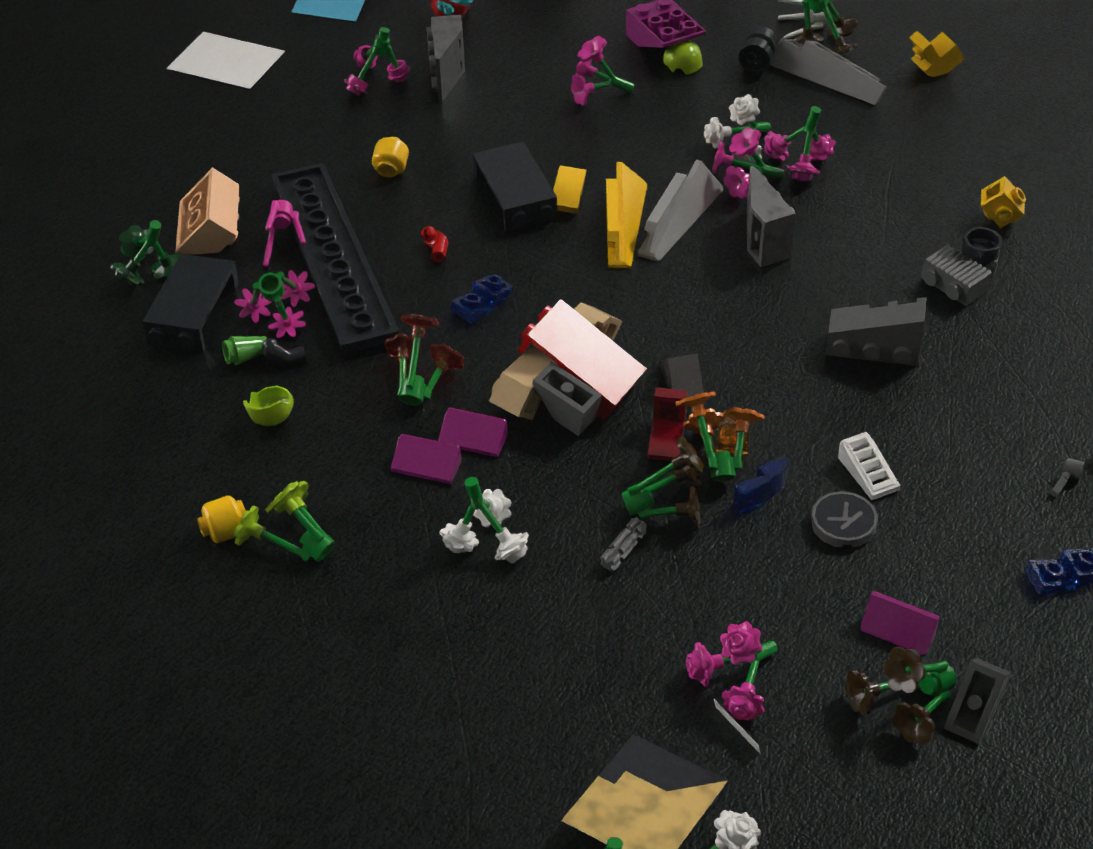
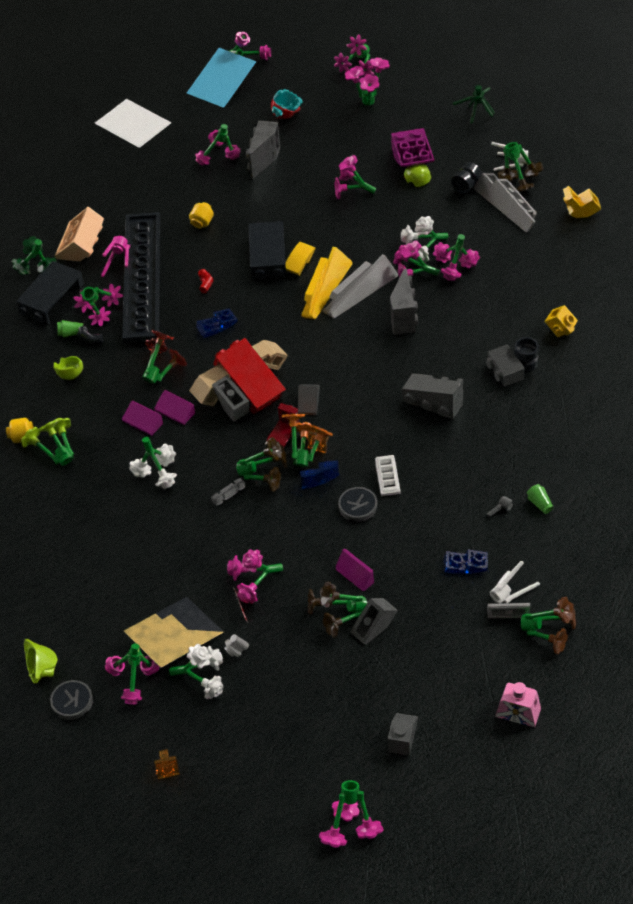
camera: 20 degrees right, 5 degrees up
none -> light grey plate [225,634,249,657]

